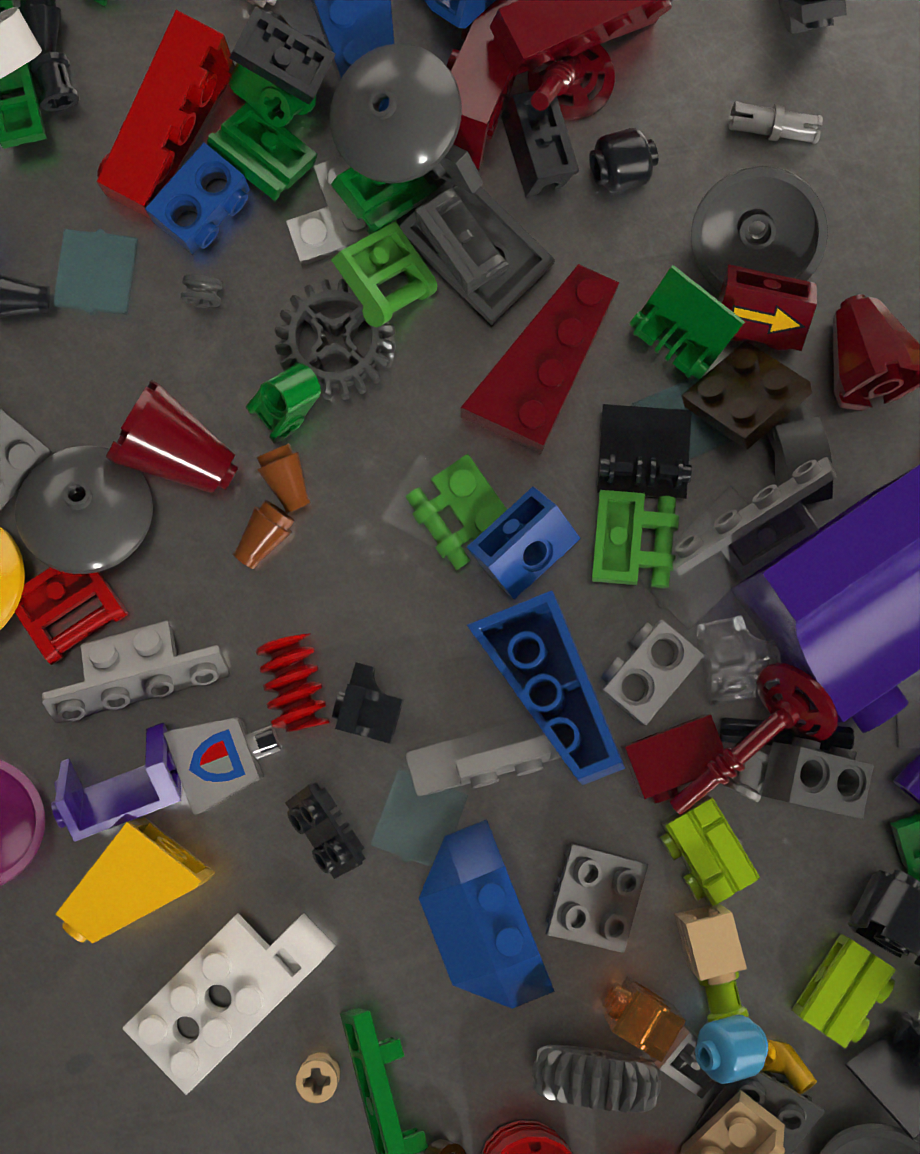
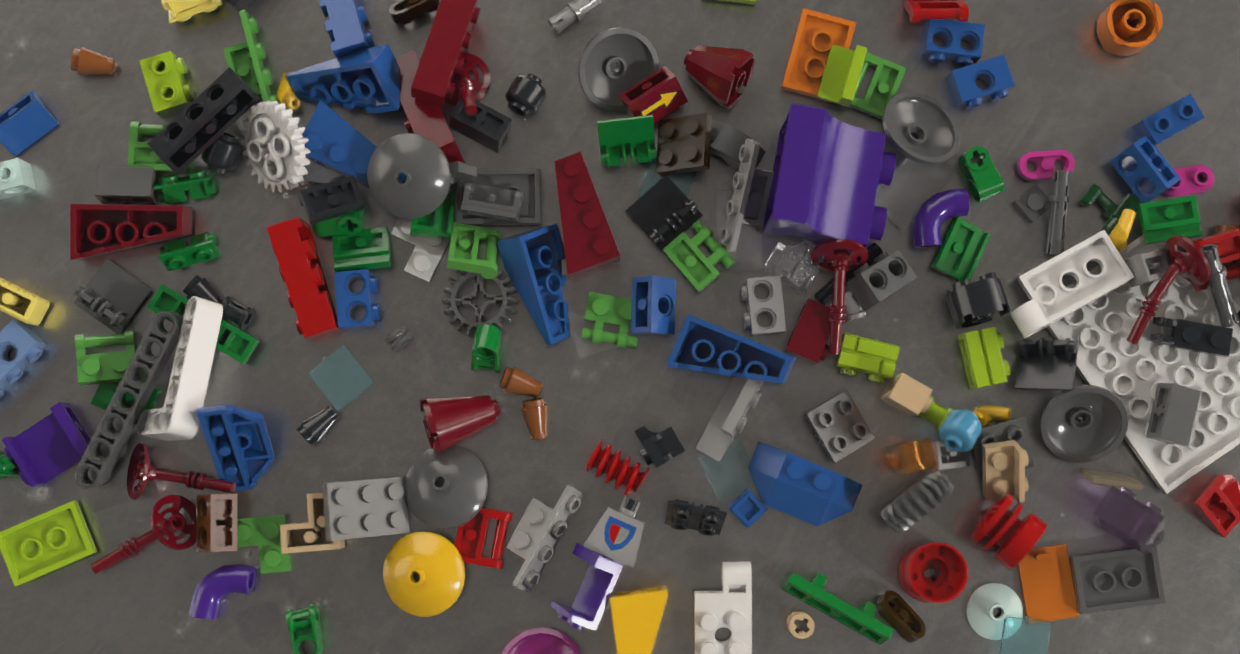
camera: 45 degrees left, 0 degrees up
none -> blue wedge [497,223,570,345]
none -> blue tile [728,488,768,528]

